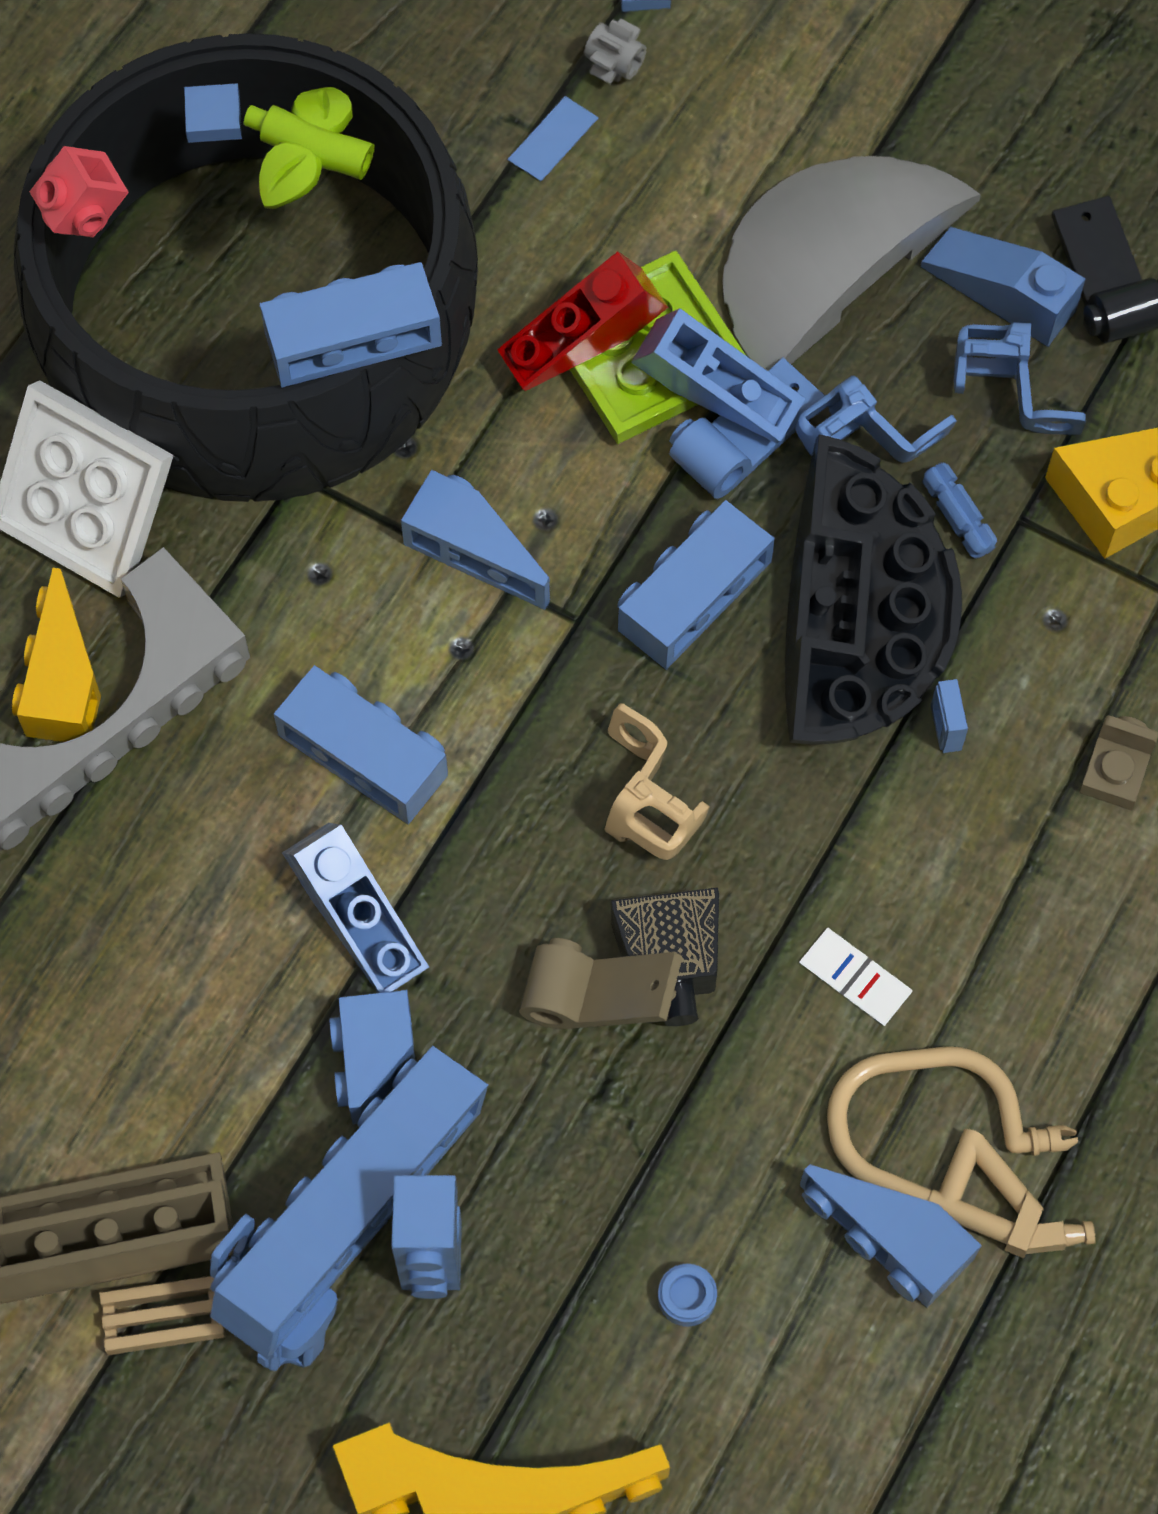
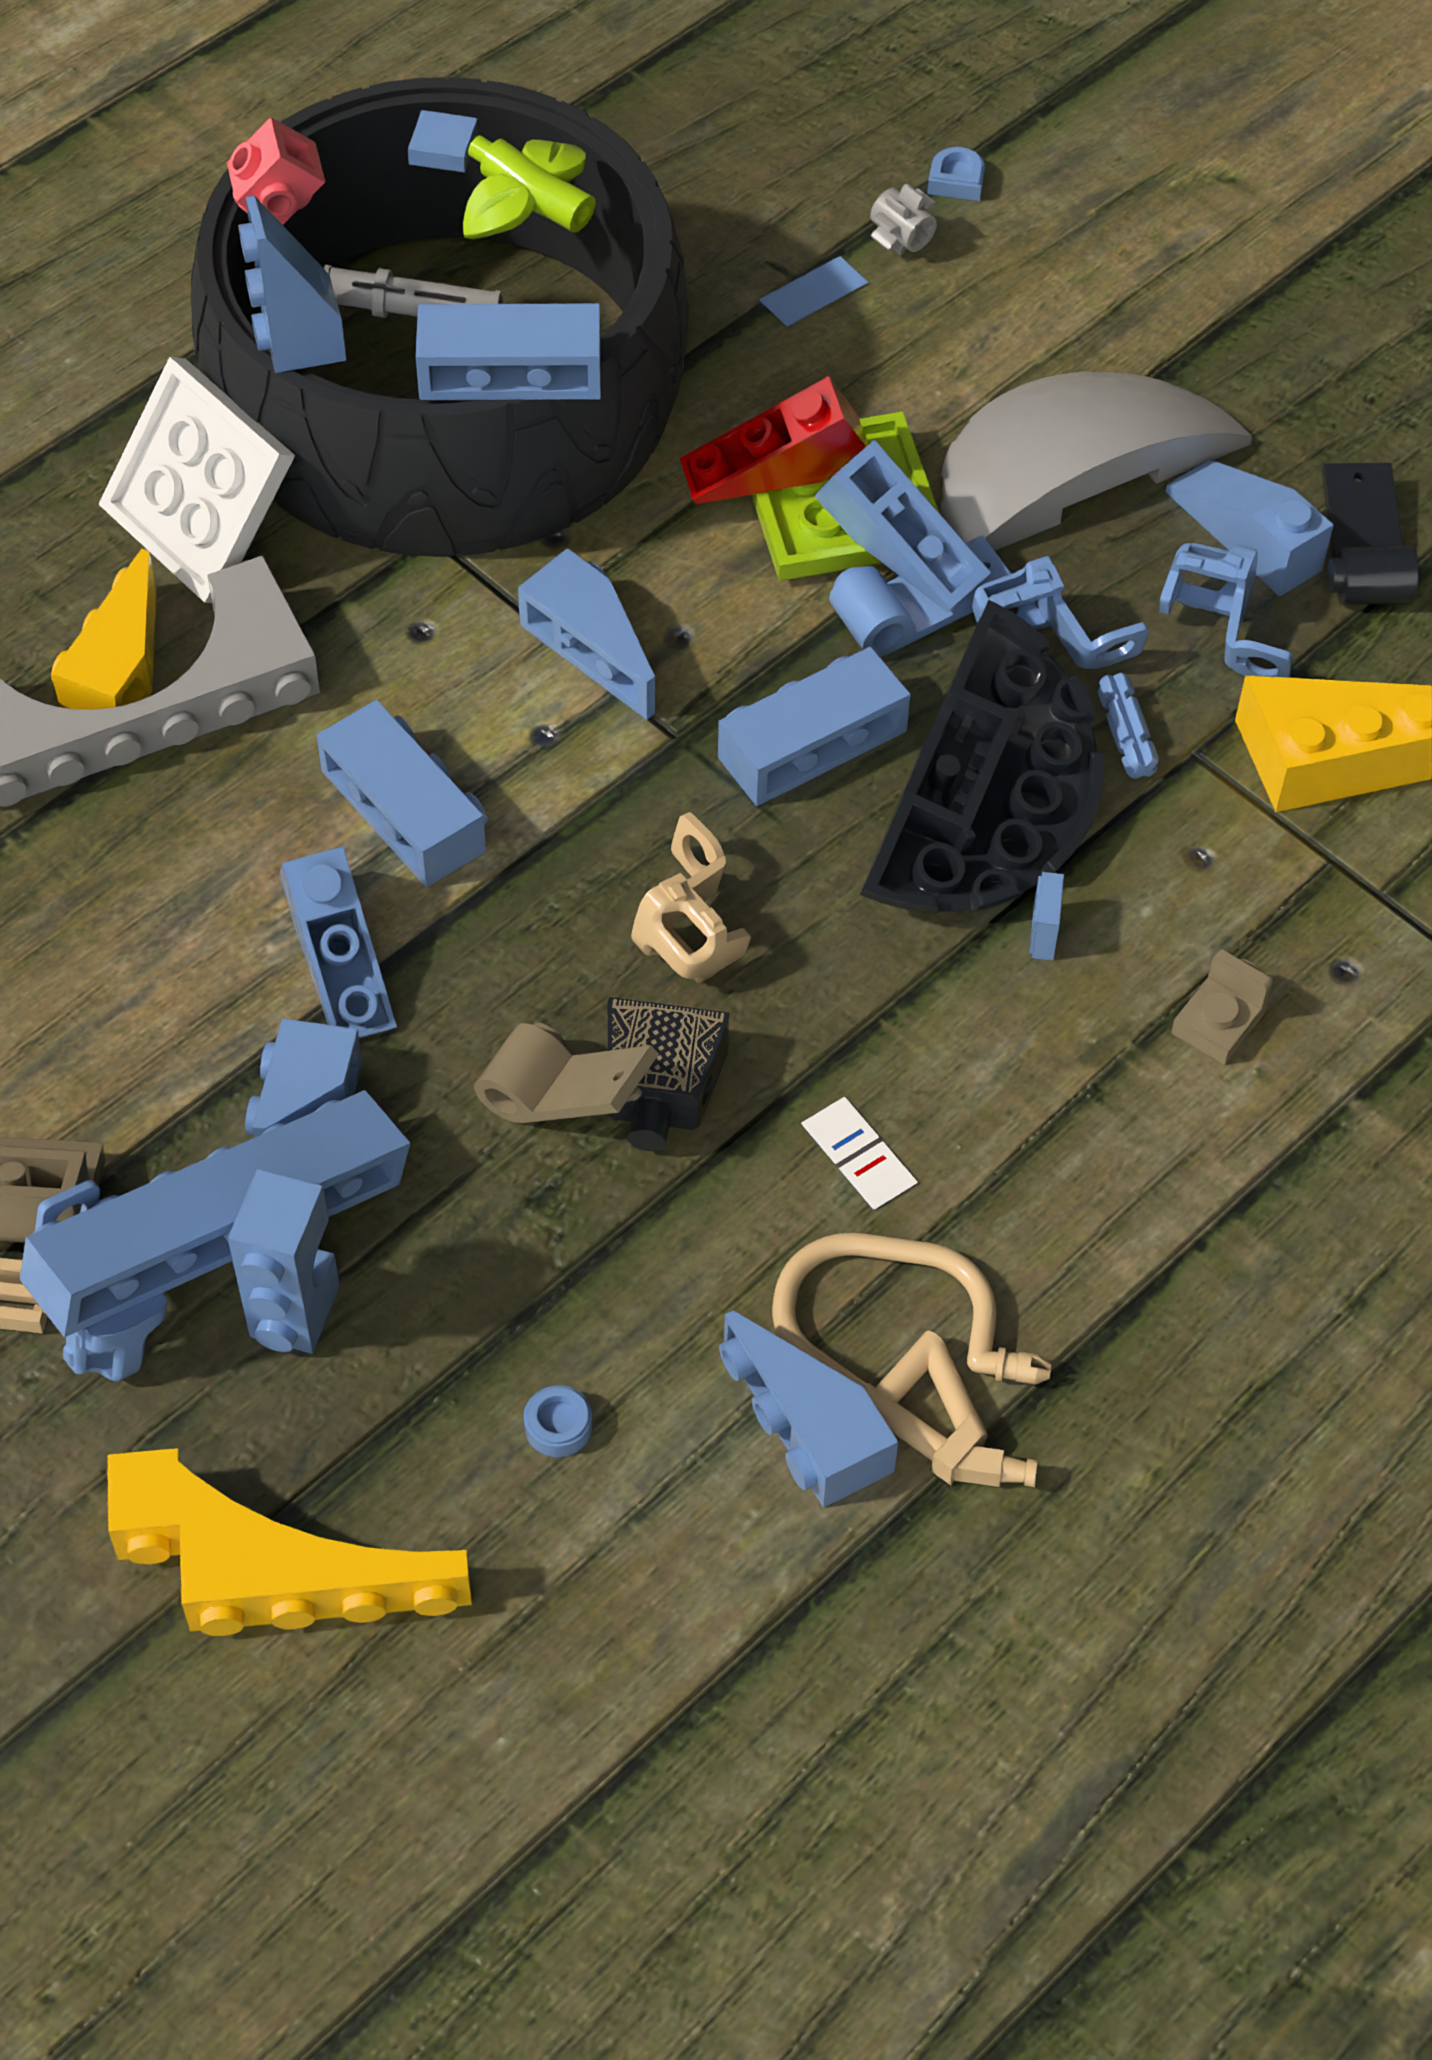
camera: 15 degrees right, 10 degrees down
none -> medium blue slope [238,196,346,373]
none -> light grey pin [324,265,503,318]

